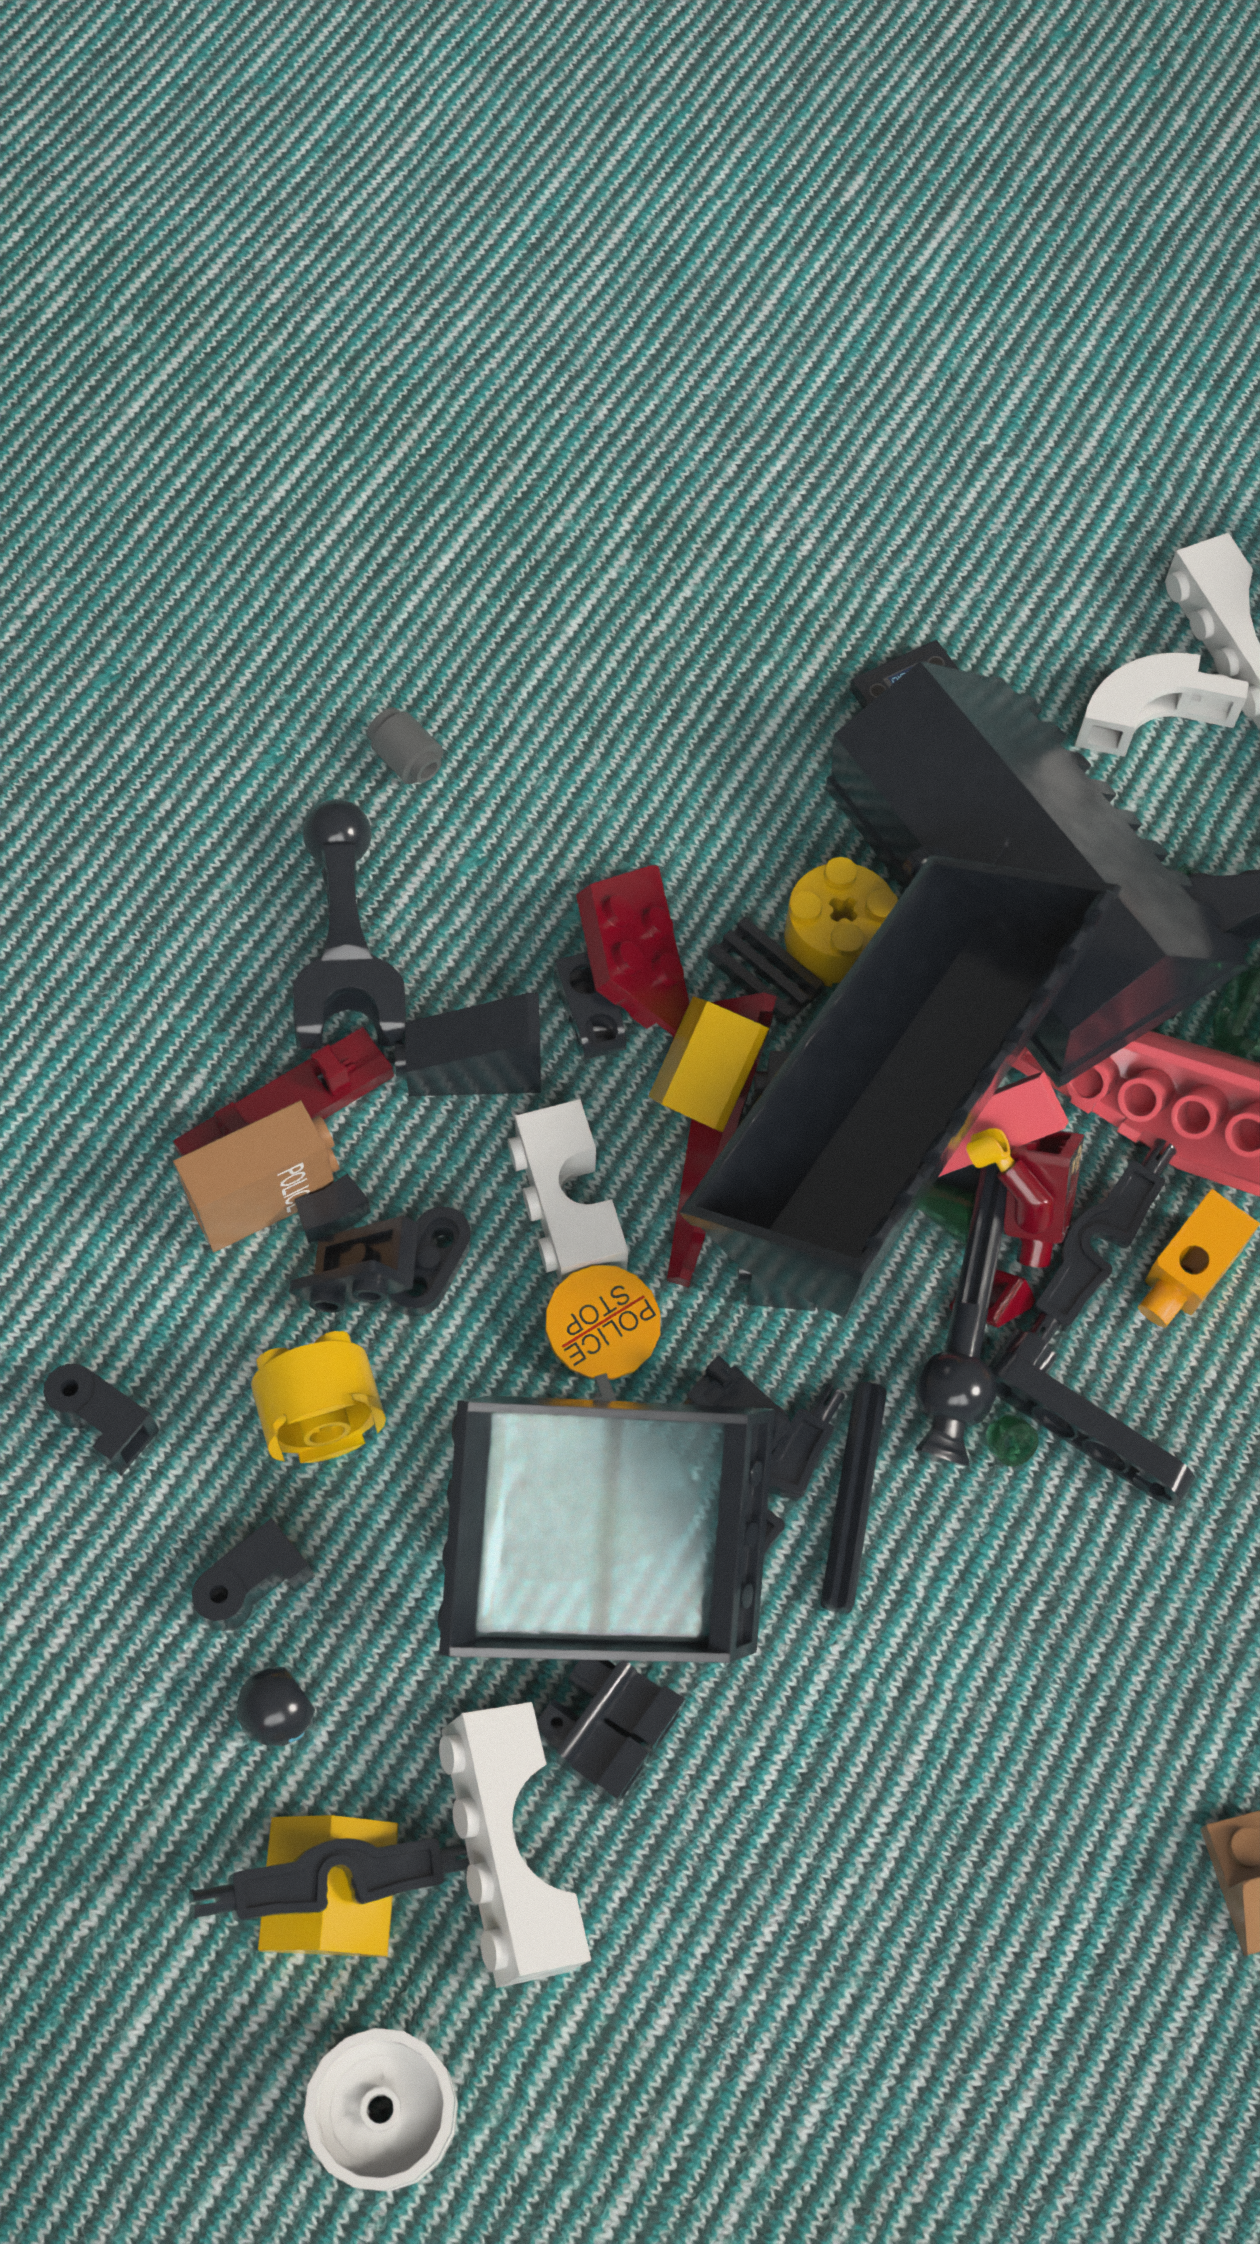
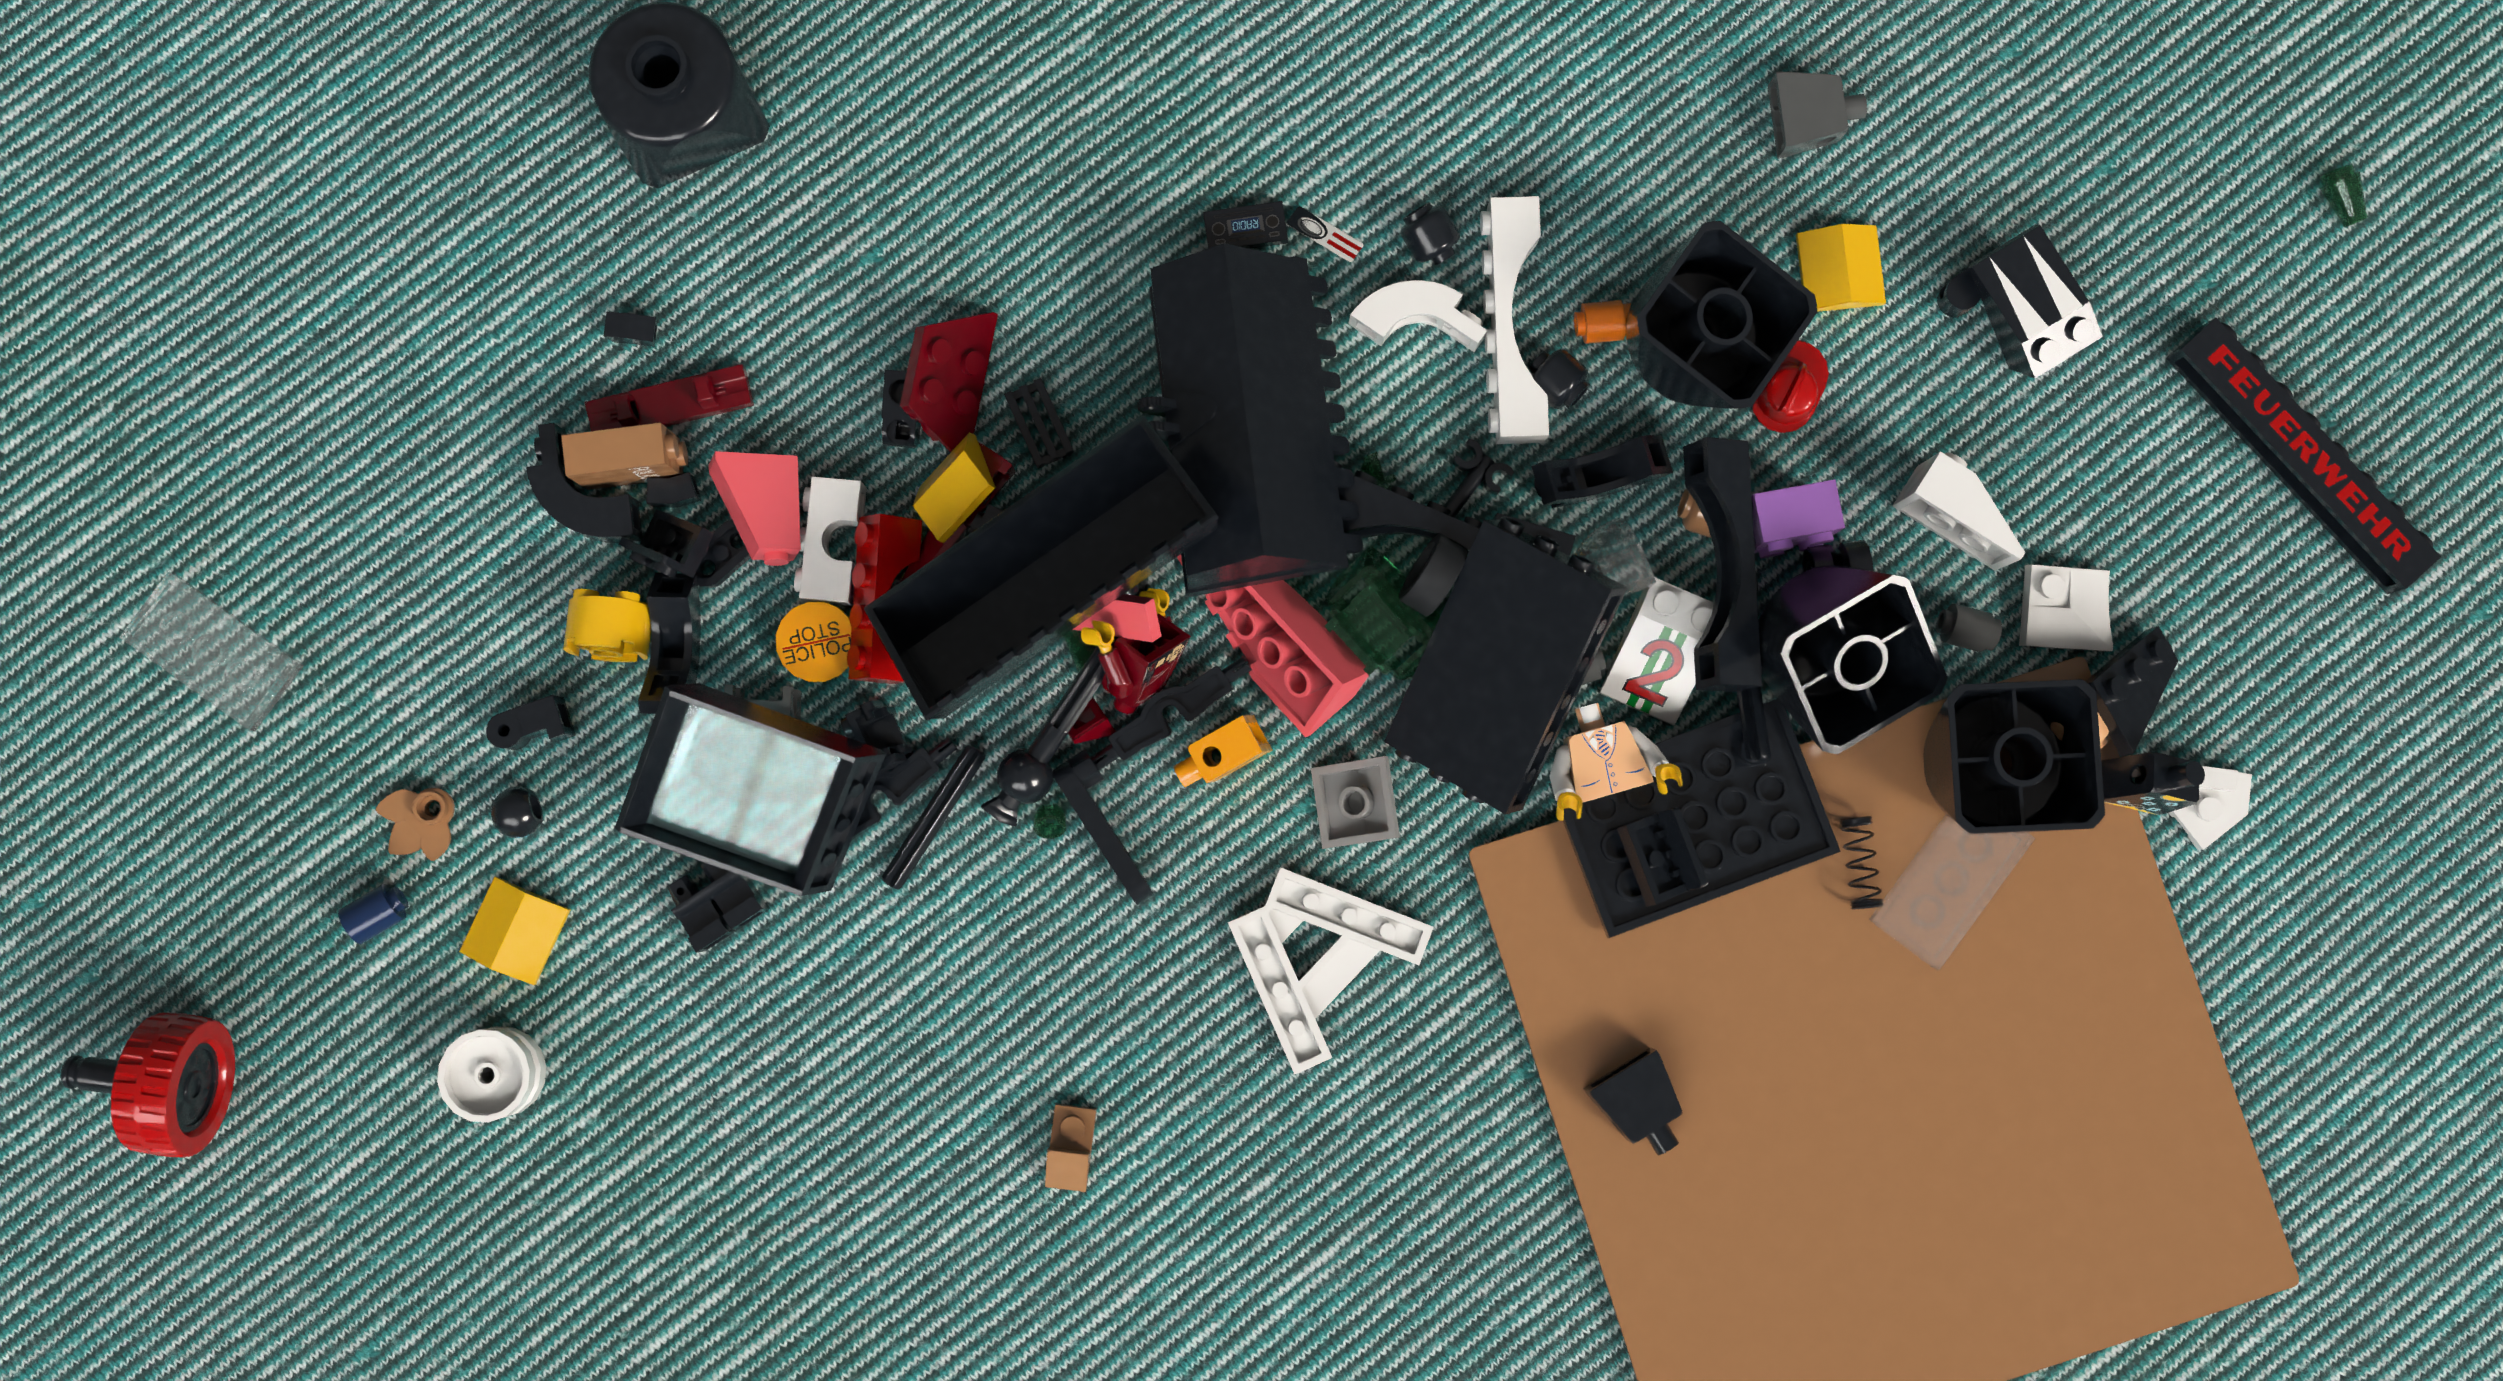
camera: 20 degrees right, 20 degrees up
black leg [43,1364,159,1476] -> none
black piece [189,1838,470,1921] -> none
black piece [293,799,406,1050] -> none
dark grey brick [367,707,443,784] -> none
black slope [395,993,541,1097] -> none
white arch [439,1702,591,1988] -> none
yellow brick [784,857,898,987] -> none
none -> dark blue brick [338,884,409,945]
none -> medium nougat plate [376,788,455,861]
none -> black arch [526,423,643,543]
none -> black piece [588,2,770,189]
none -> black piece [603,312,658,347]
none -> black arch [638,572,701,714]
none -> coral slope [709,451,801,566]
none -> red arch [847,514,922,684]
none -> sticker [1286,206,1364,262]
none -> black head [1400,202,1460,265]

